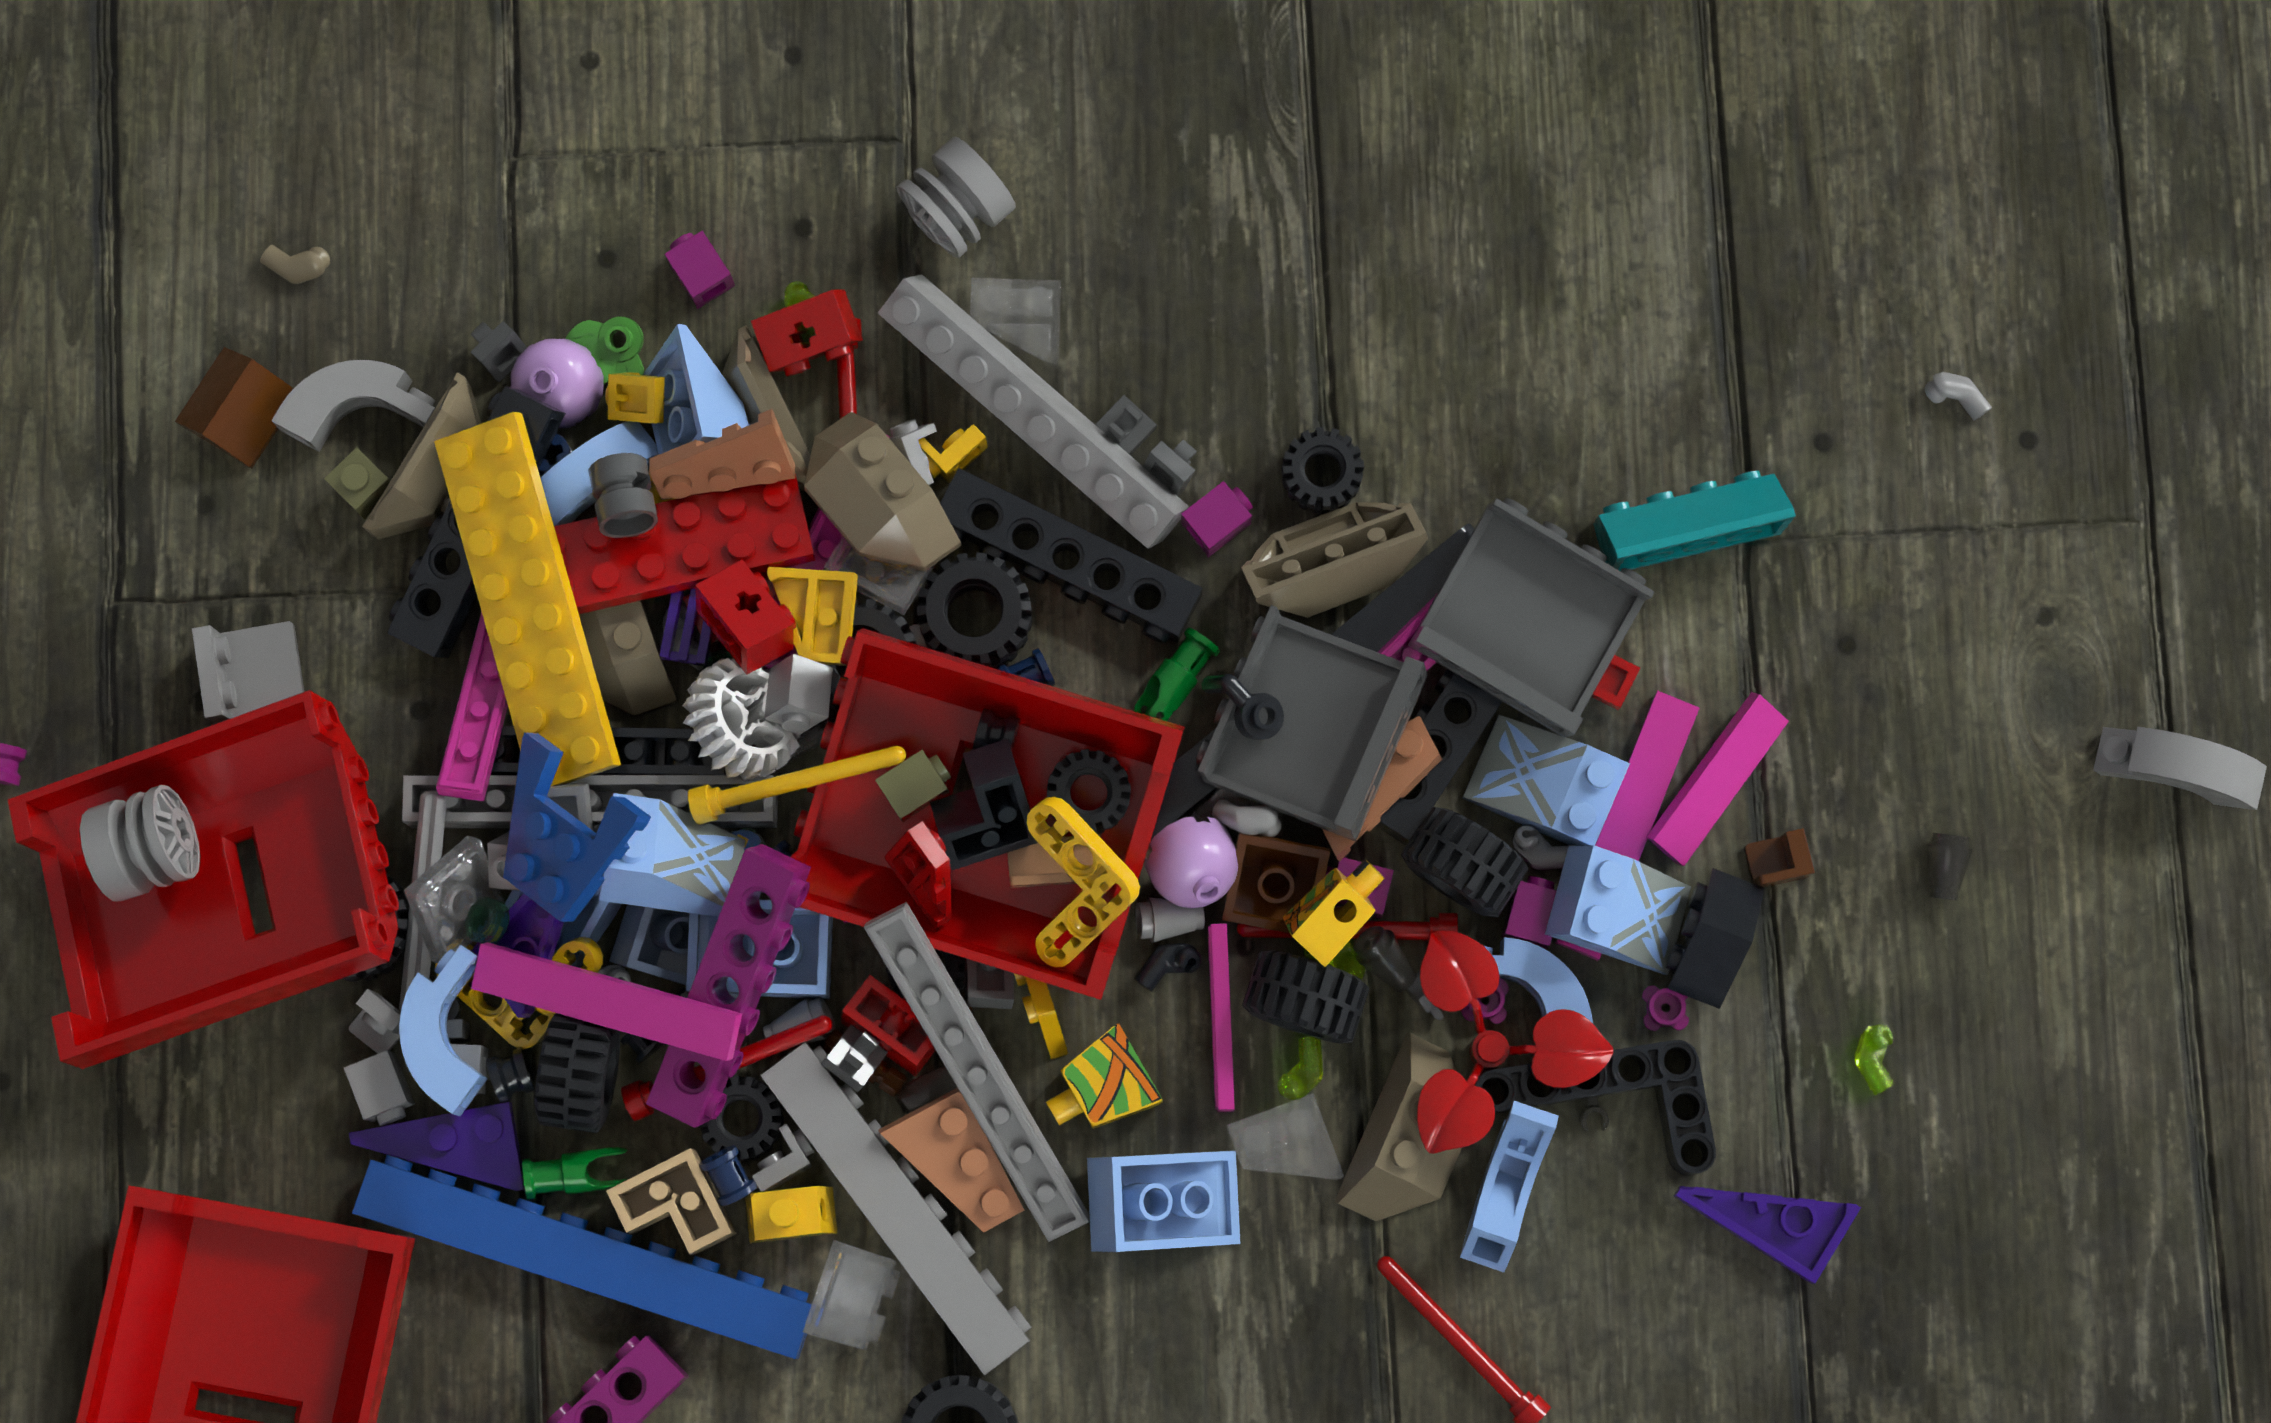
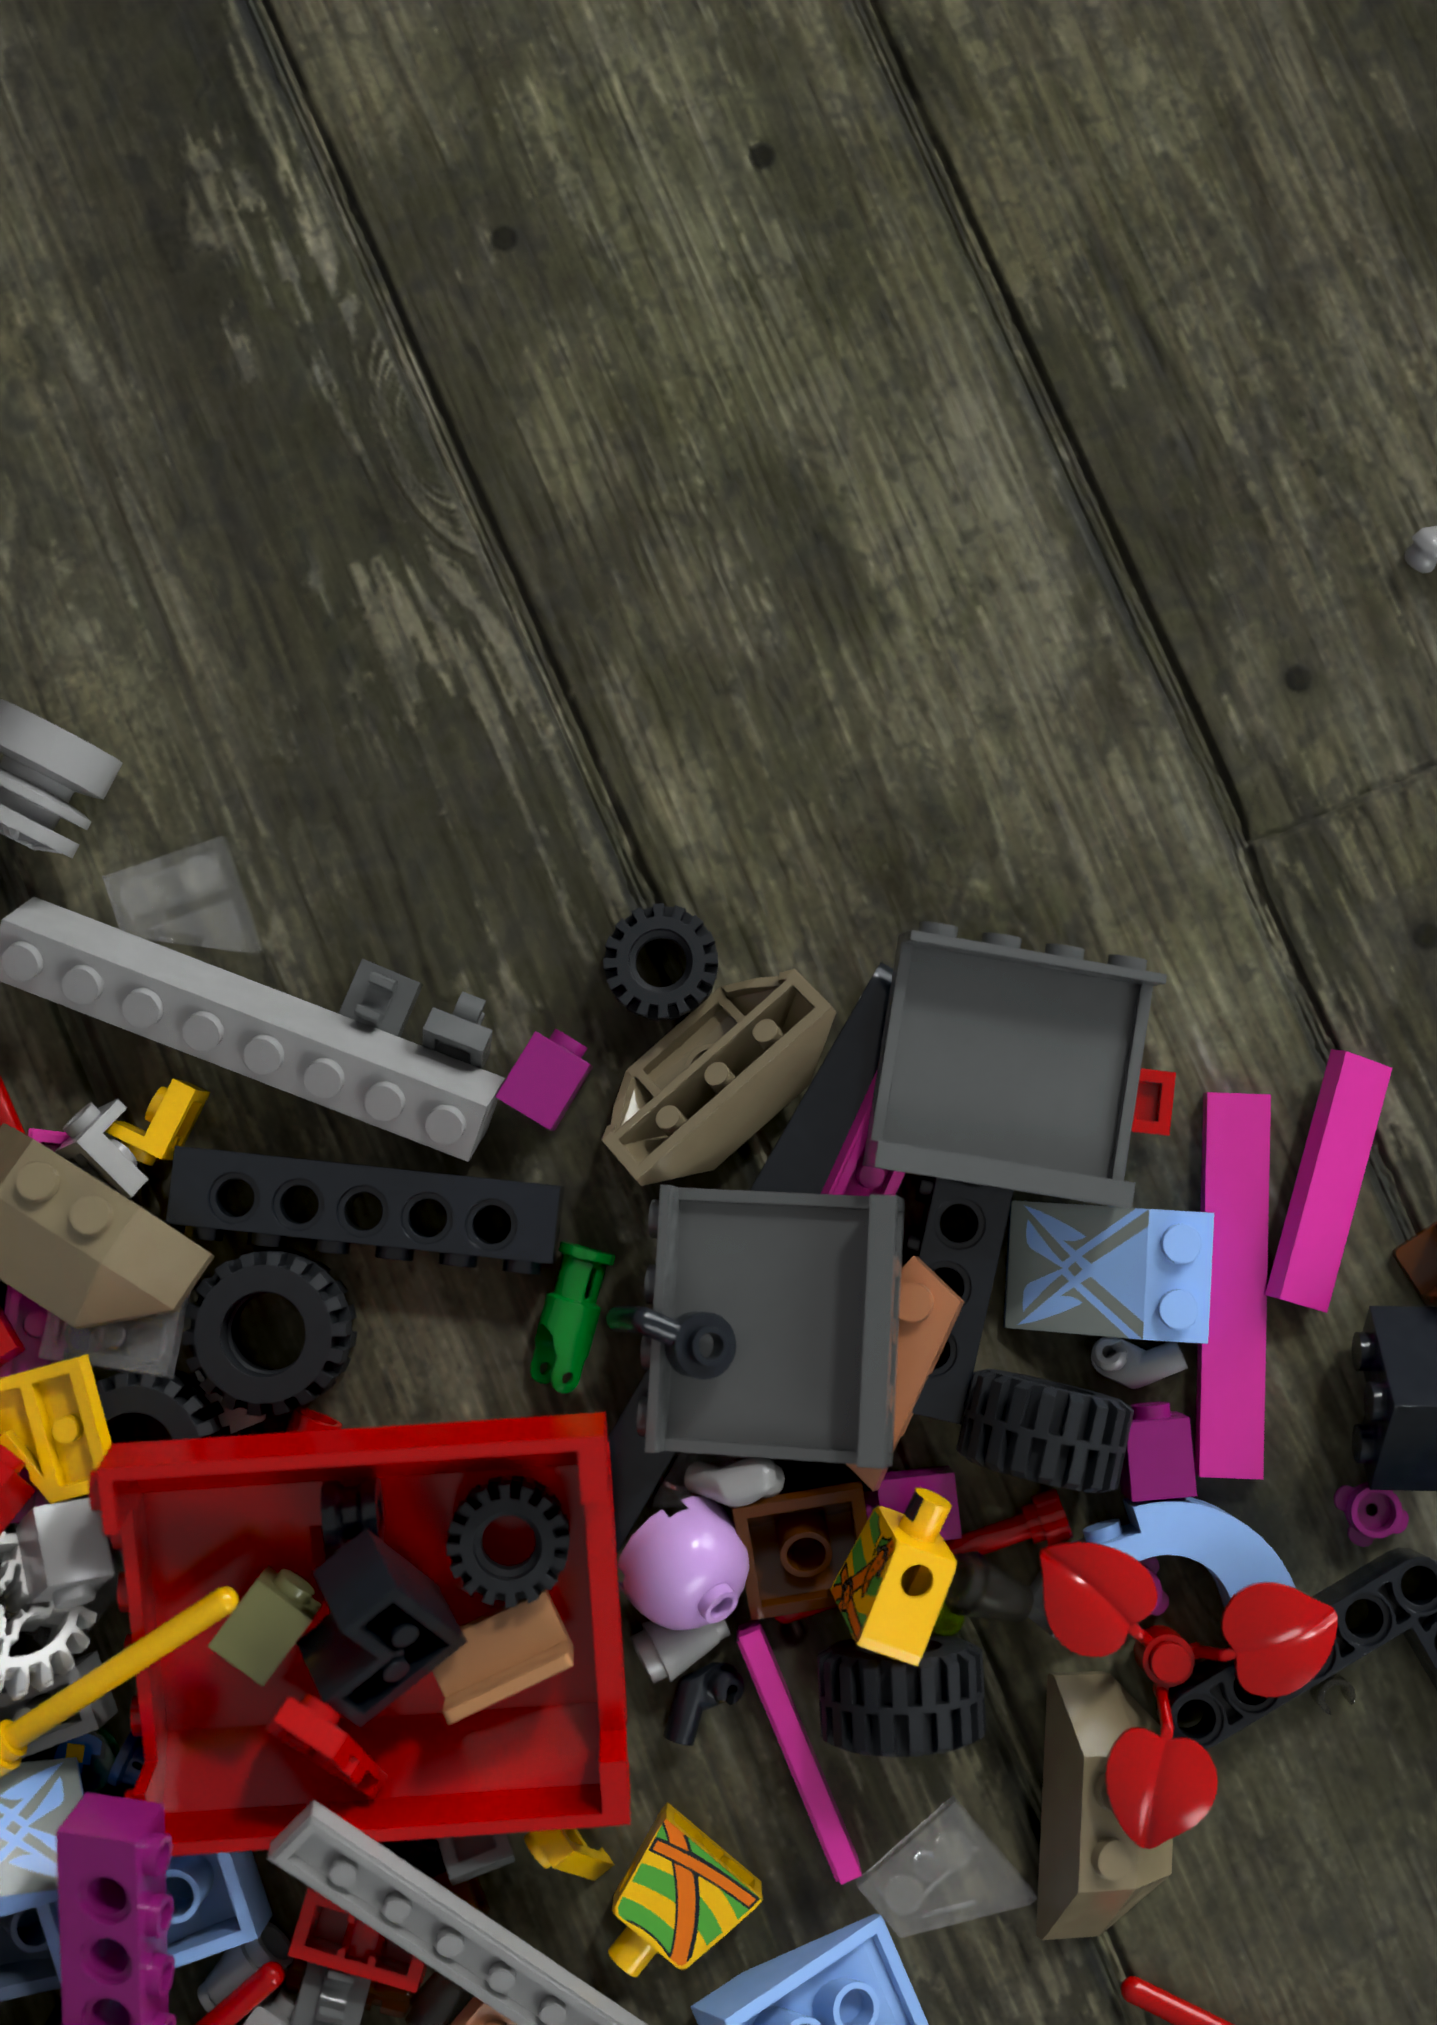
camera: 20 degrees left, 5 degrees up
dark blue bush [997,648,1055,686] -> none
yellow beam [1026,796,1140,967] -> none
clear neon green arm [1277,1037,1323,1101] -> none
light blue arch [1460,1101,1559,1272] -> none
light blue slope [1545,845,1691,975] -> none
teal slope [1593,471,1796,571] -> none

